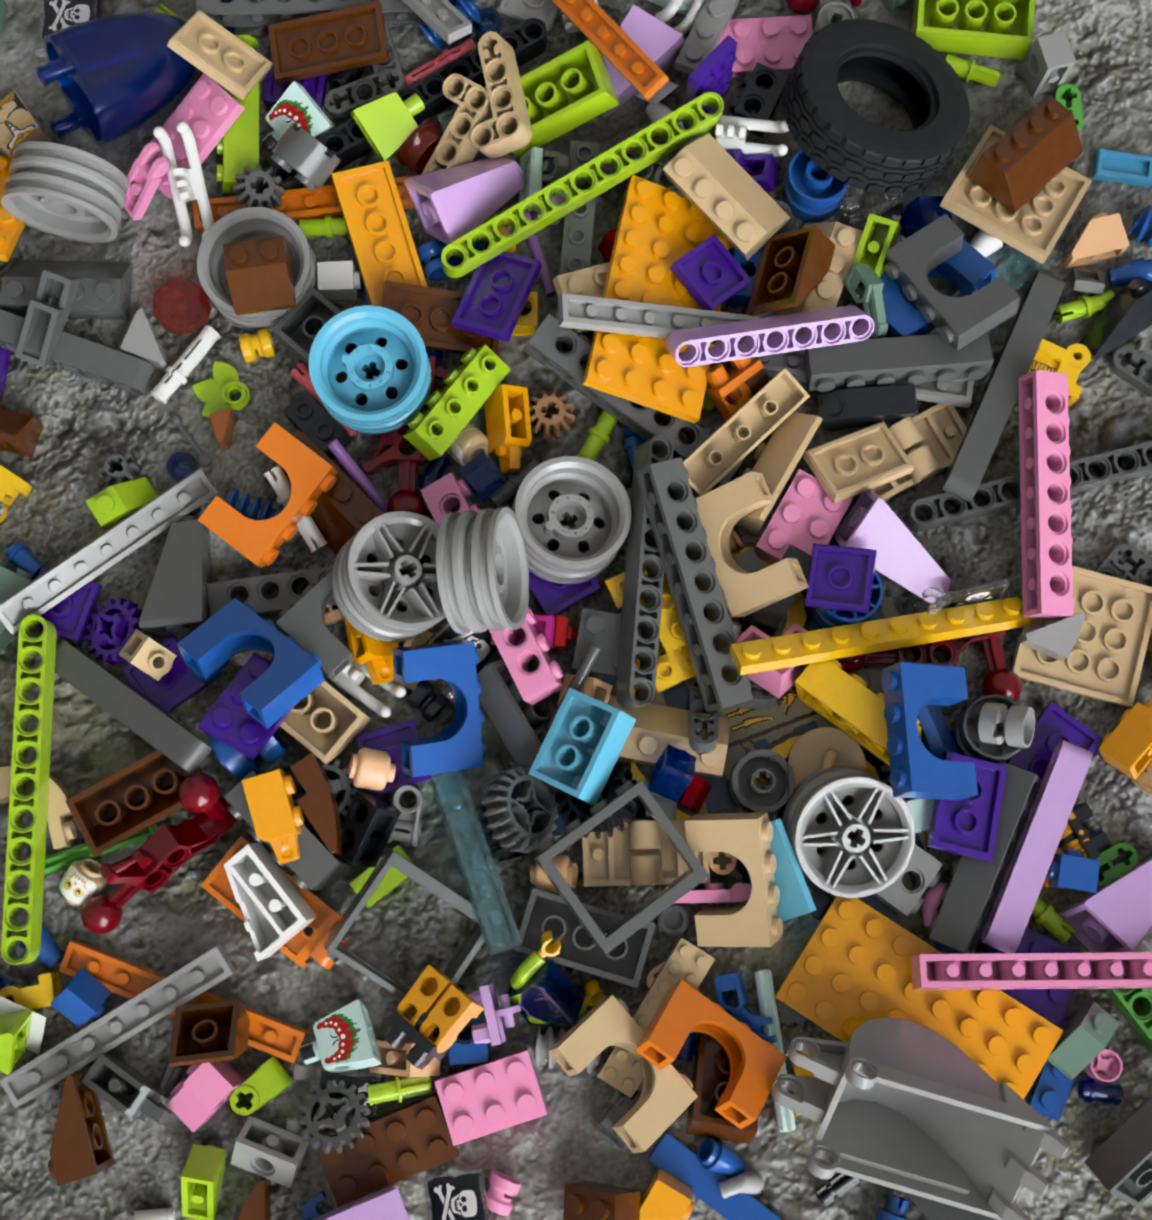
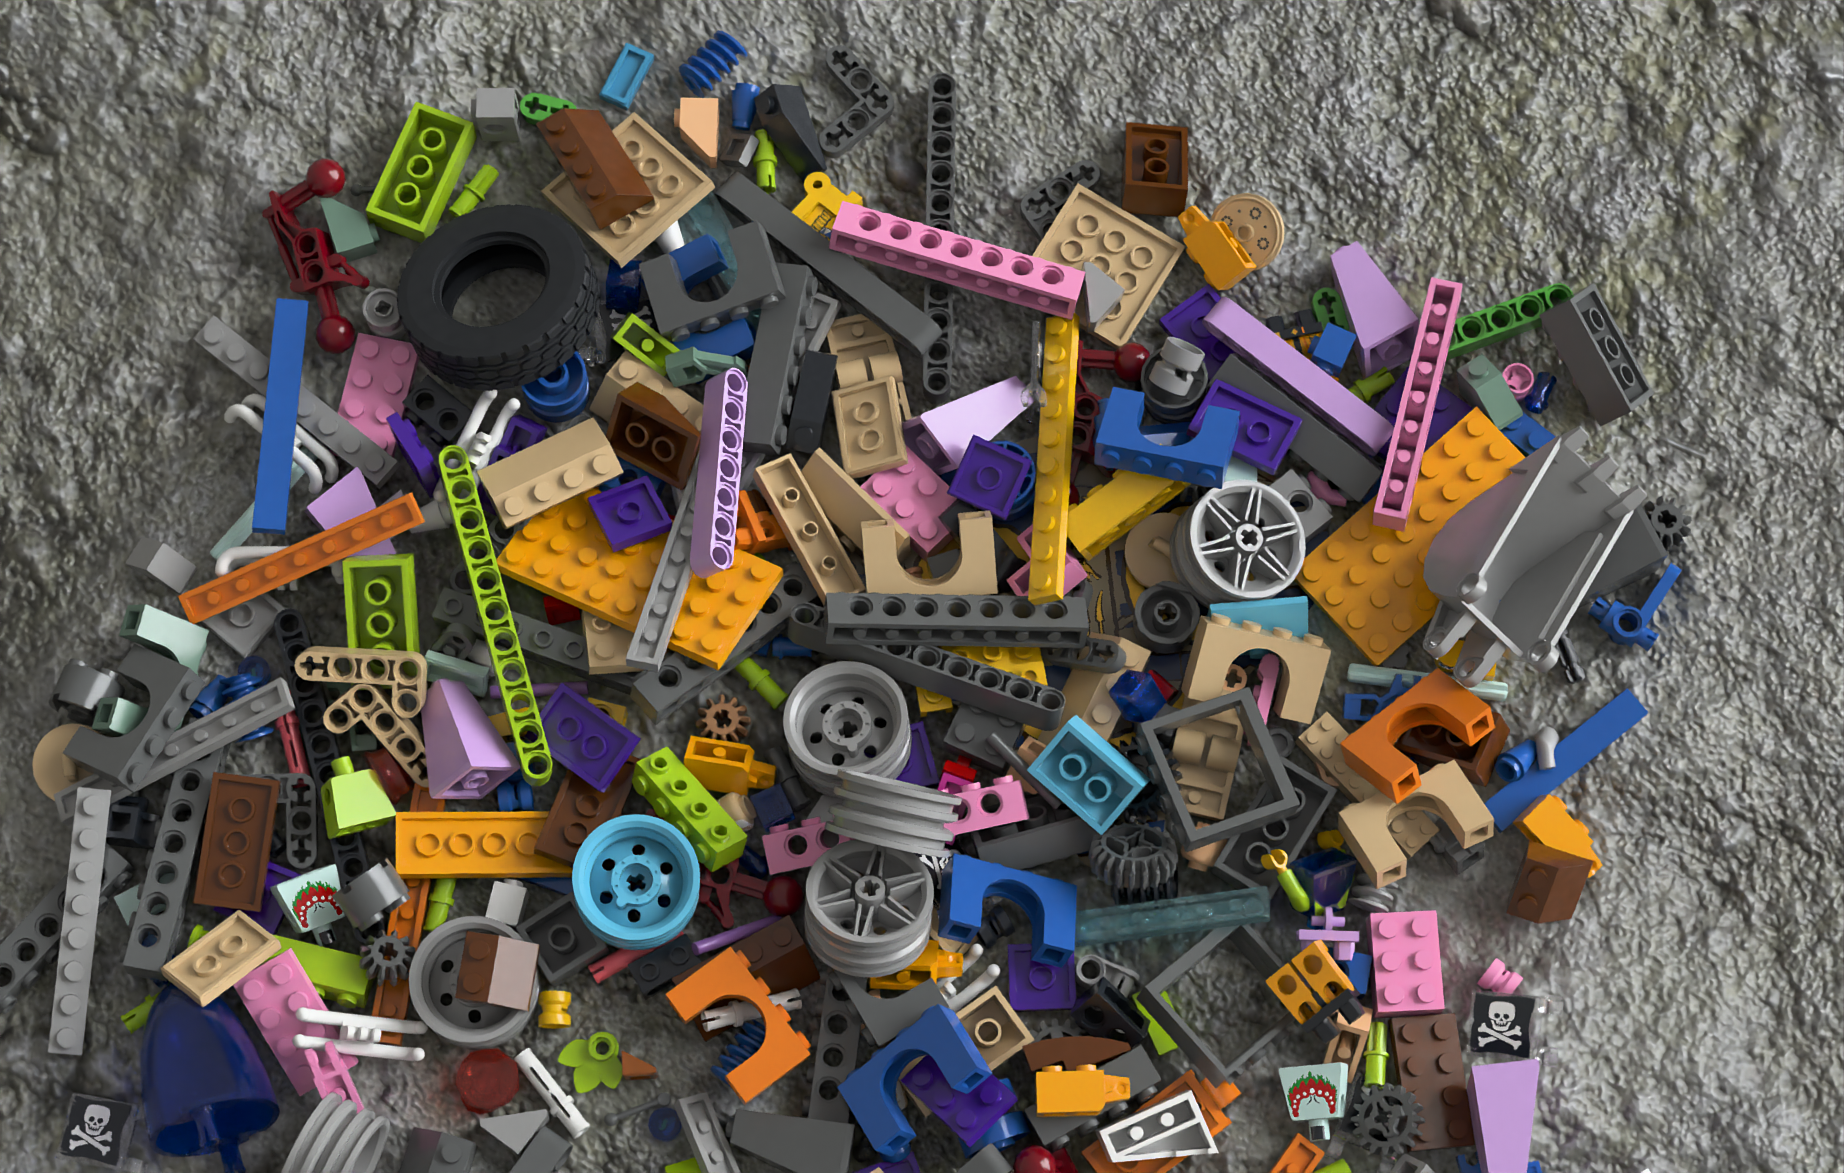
camera: 75 degrees left, 5 degrees down
light nougat head [348,747,396,791] -> none

